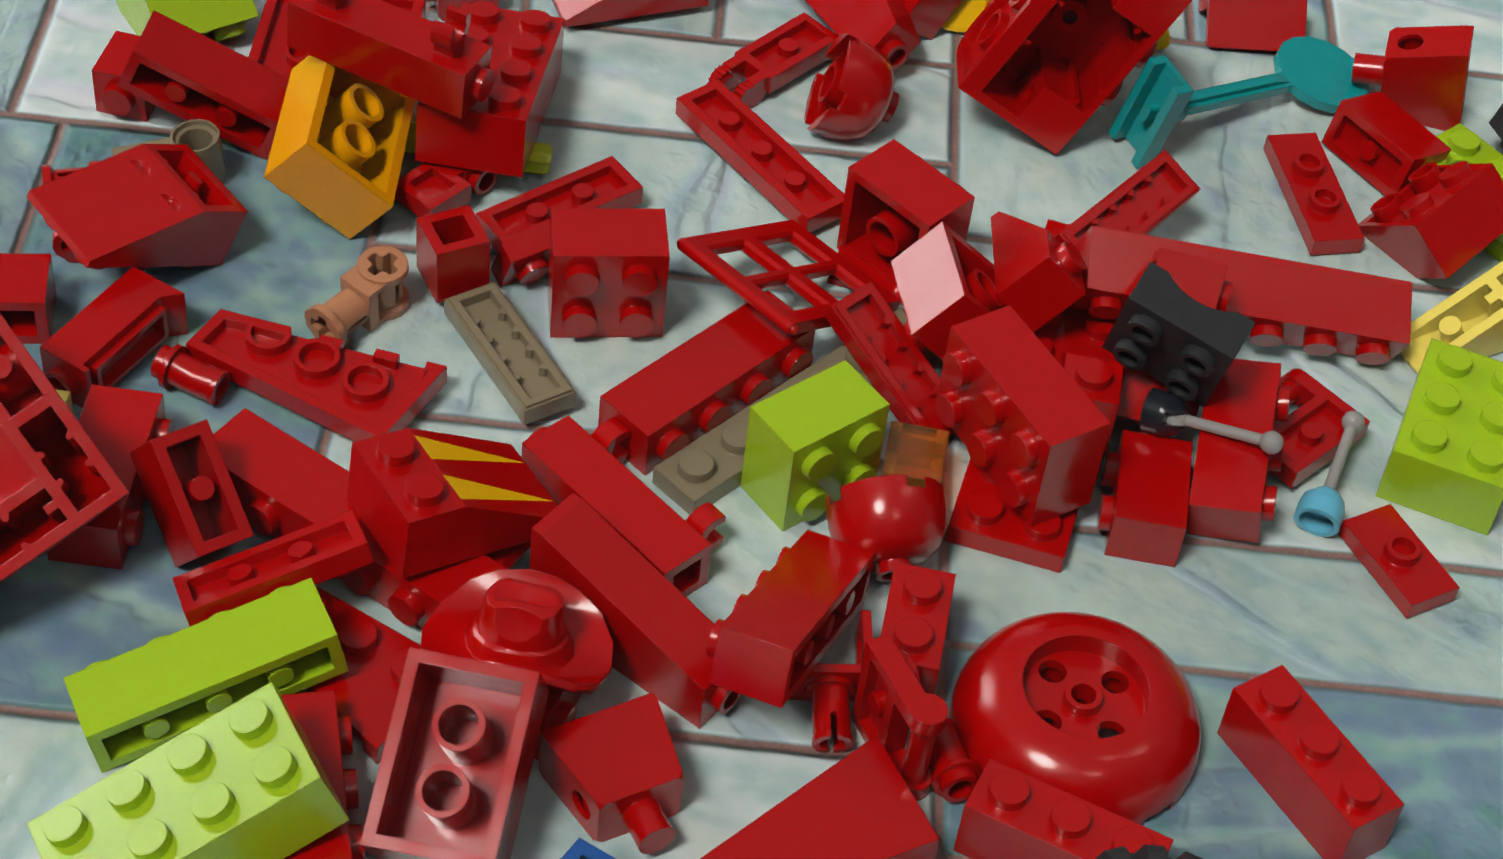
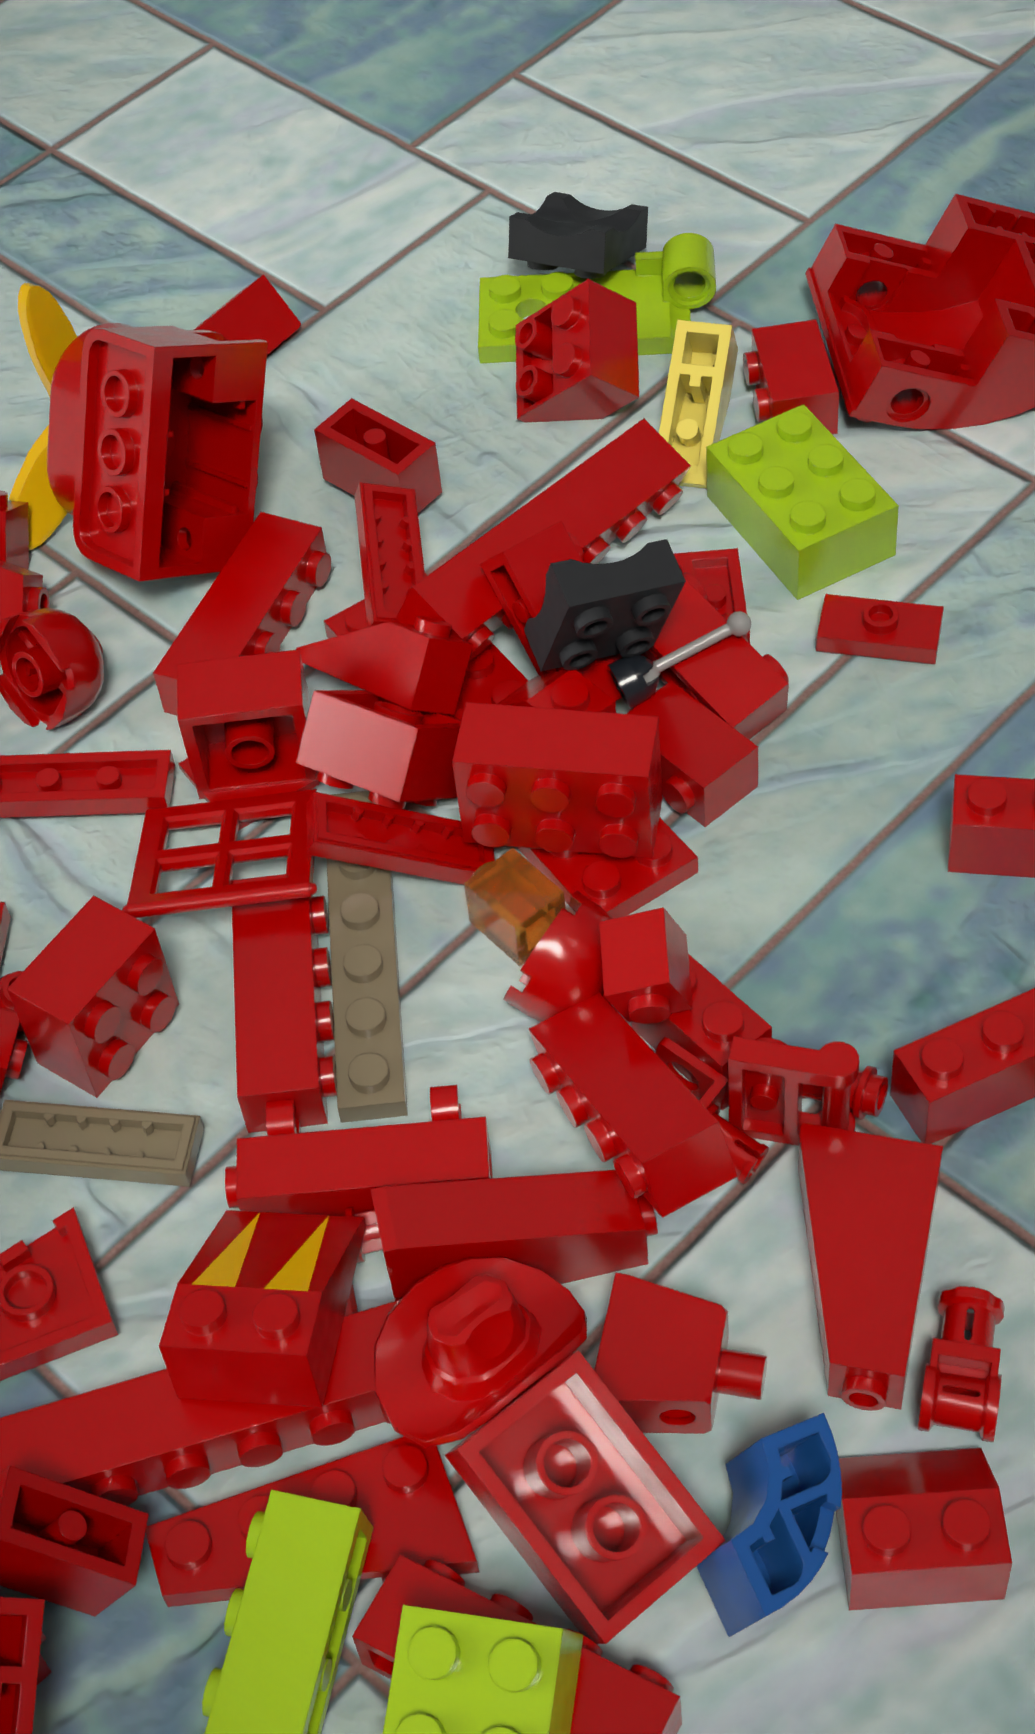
camera: 40 degrees left, 5 degrees up
red plate [172,509,374,626] -> none
lime brick [740,360,890,532] -> none
red brick [949,612,1201,825] -> none
teal piece [1108,36,1369,168] -> none
red plate [1263,132,1365,255] -> none
medium azure hinge [1293,411,1365,537] -> none
red panel [1321,92,1451,196] -> none
red torso [1351,25,1474,131] -> none
none -> red brick [153,512,331,716]
none -> red brick [314,398,442,513]
none -> red brick [599,907,693,1024]

